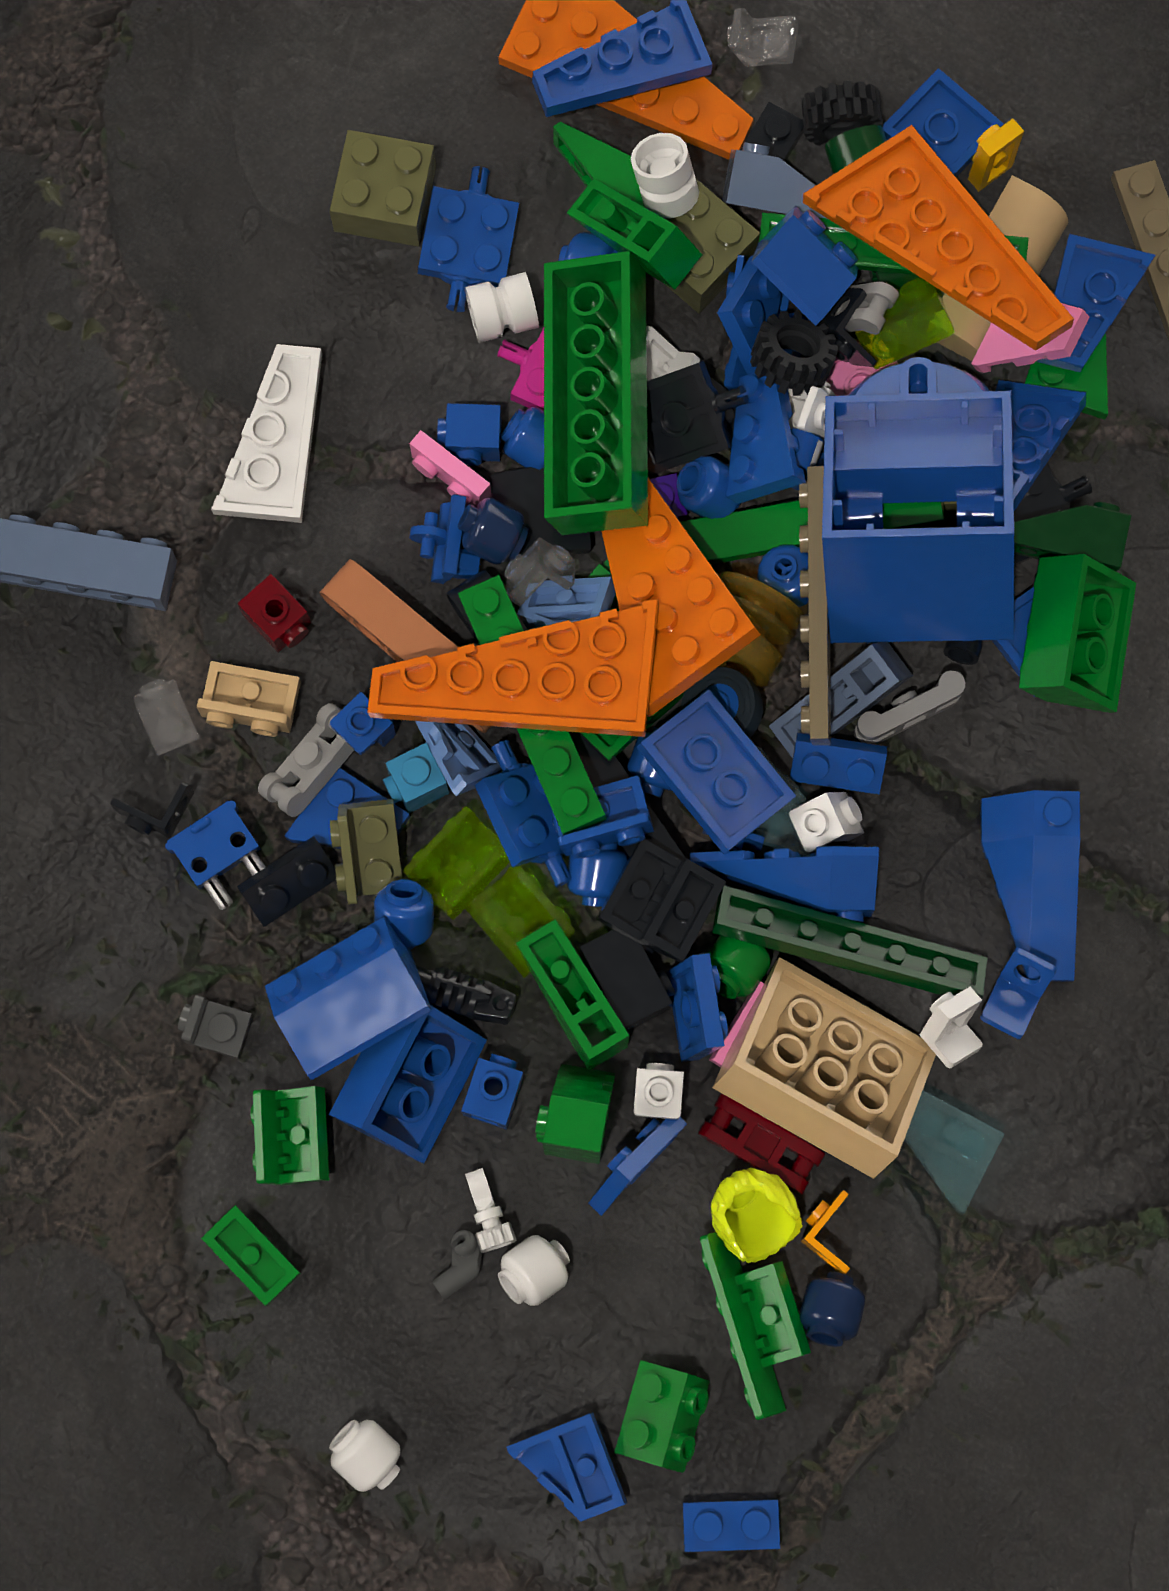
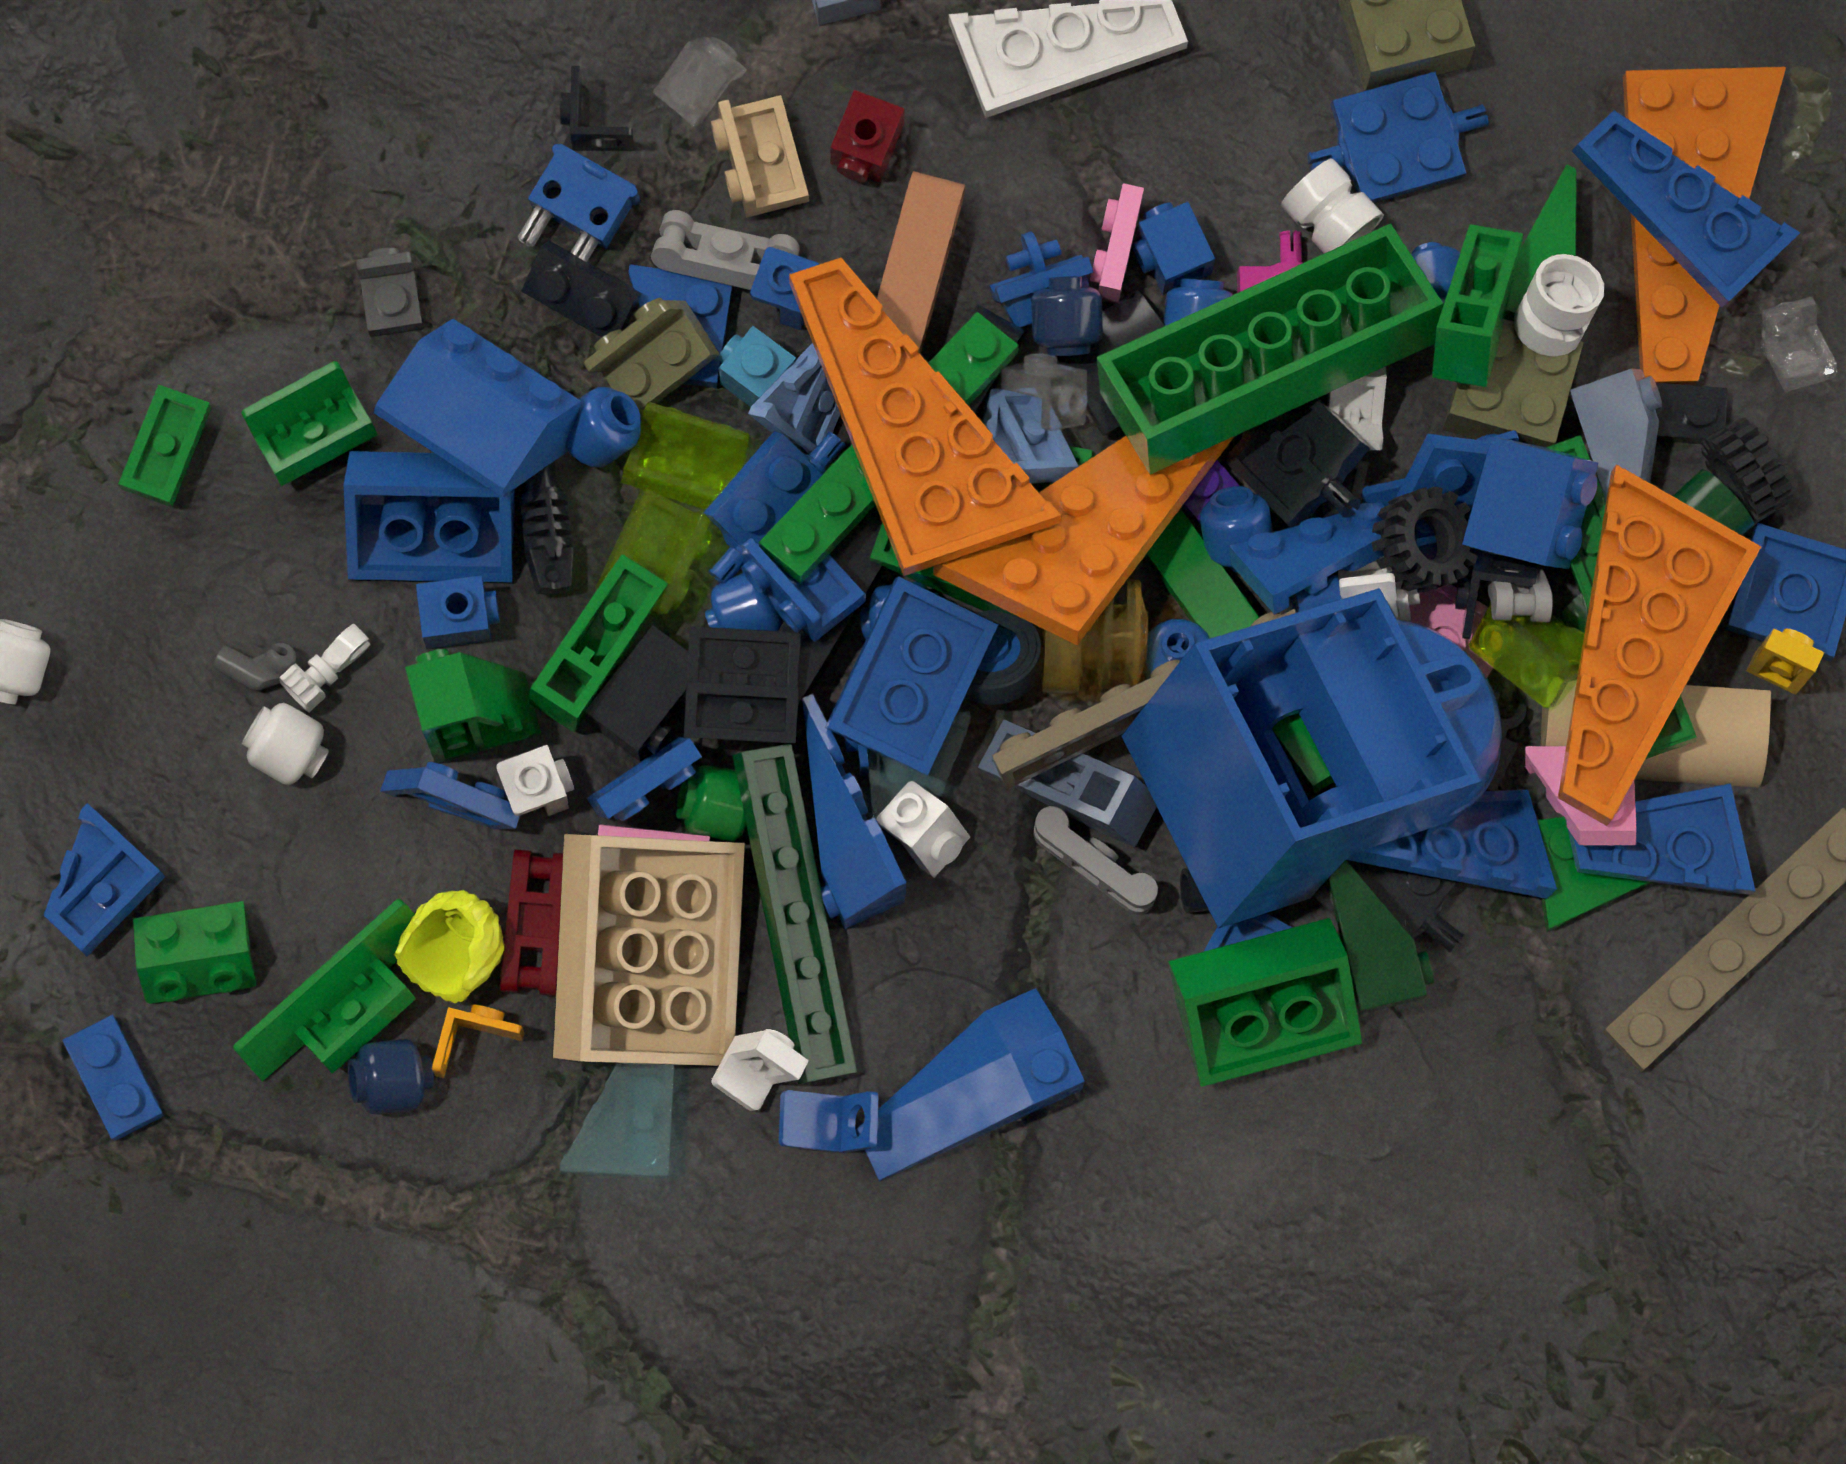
camera: 60 degrees right, 0 degrees up
blue plate [790,733,887,795] -> none

